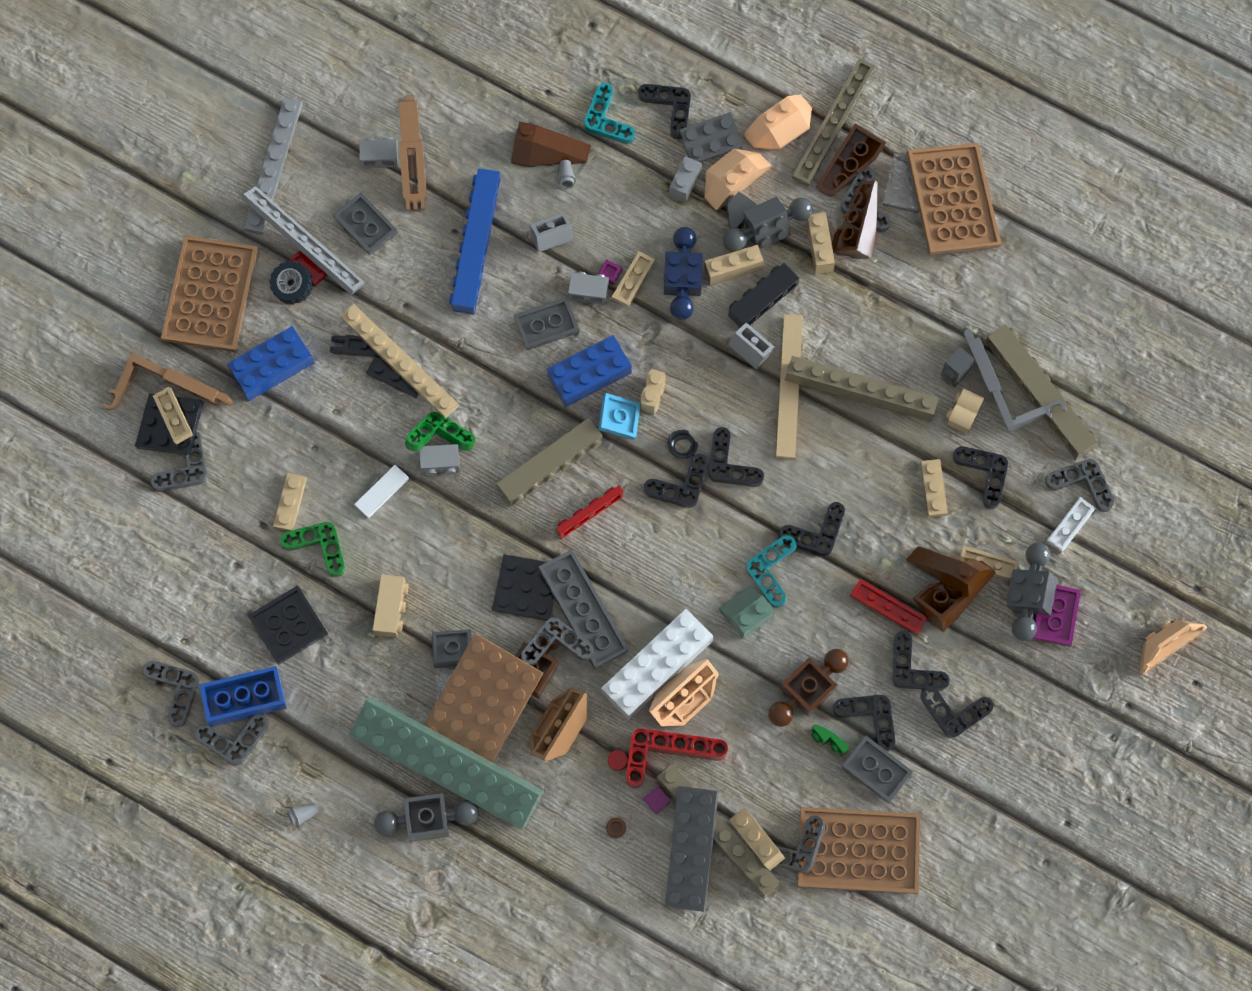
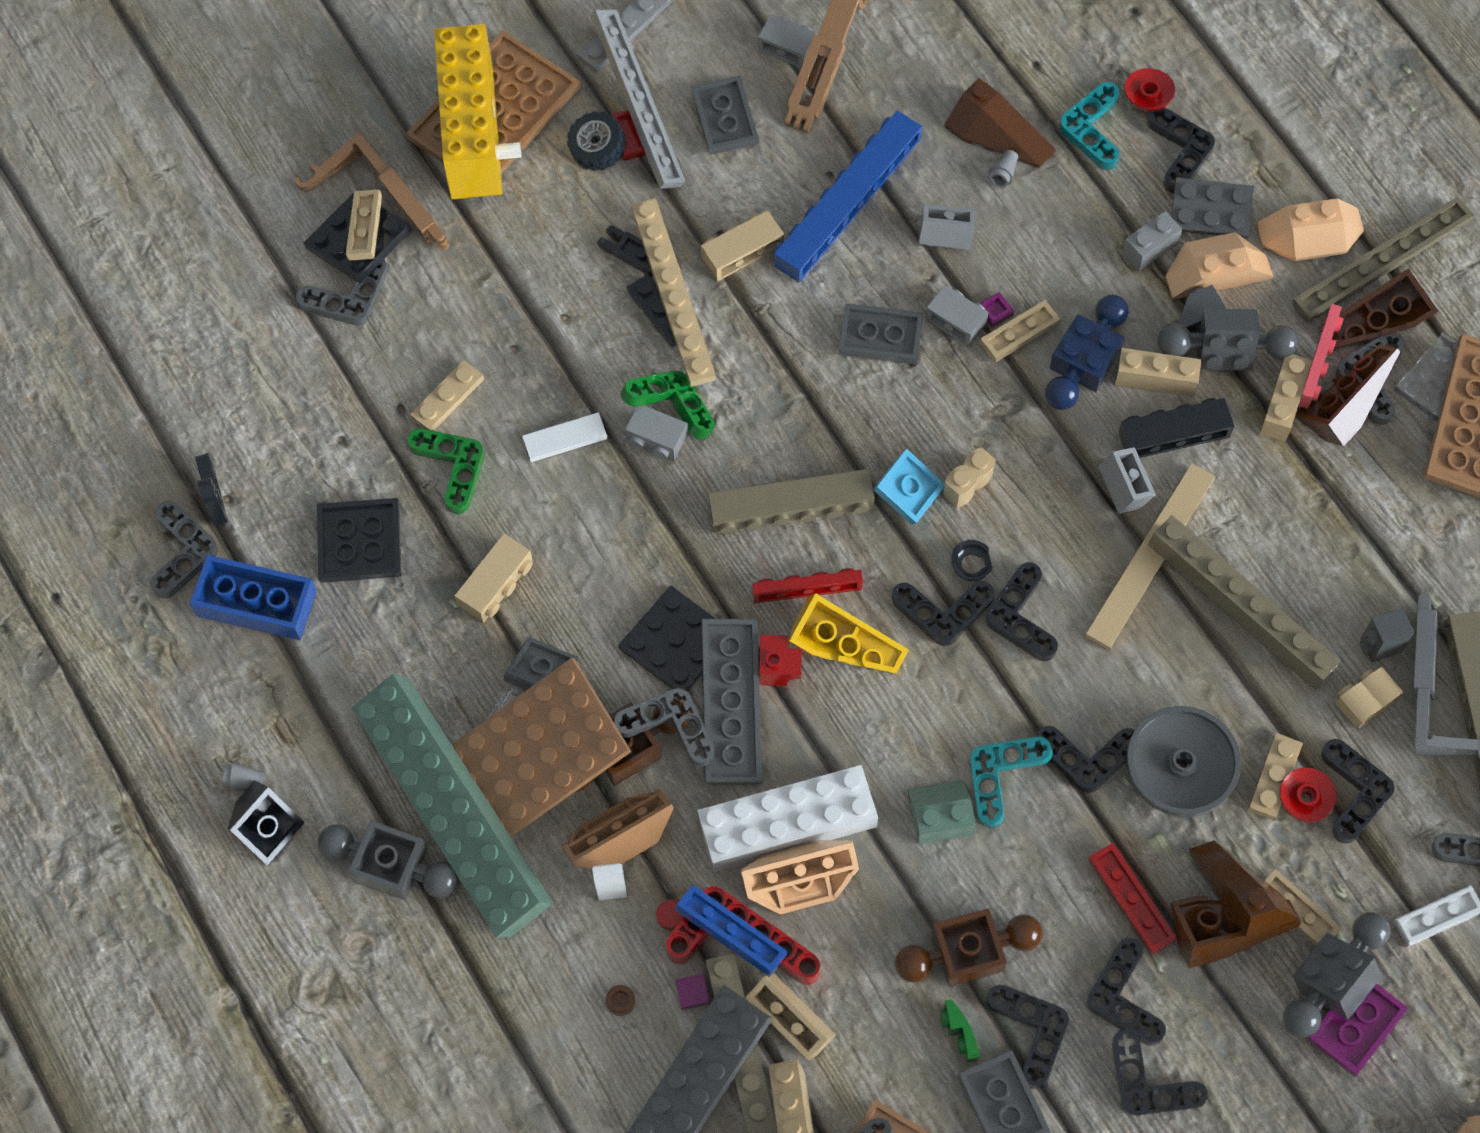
camera: 30 degrees right, 5 degrees down
dark grey beam [195,714,269,765] -> none
blue brick [227,326,314,401] -> none
blue brick [547,335,632,408] -> none
none -> black beam [195,453,228,526]
none -> black slope [228,780,305,865]
none -> yellow piece [434,24,522,199]
none -> white tile [592,863,627,901]
none -> blue plate [675,885,788,977]
none -> tan brick [701,210,784,282]
none -> tan brick [746,973,836,1060]
none -> red brick [759,635,802,686]
none -> yellow wedge [788,593,909,674]
none -> red dish [1124,68,1176,110]
none -> dark grey dish [1126,706,1241,817]
none -> red dish [1280,767,1336,822]
none -> coral plate [1298,304,1344,409]

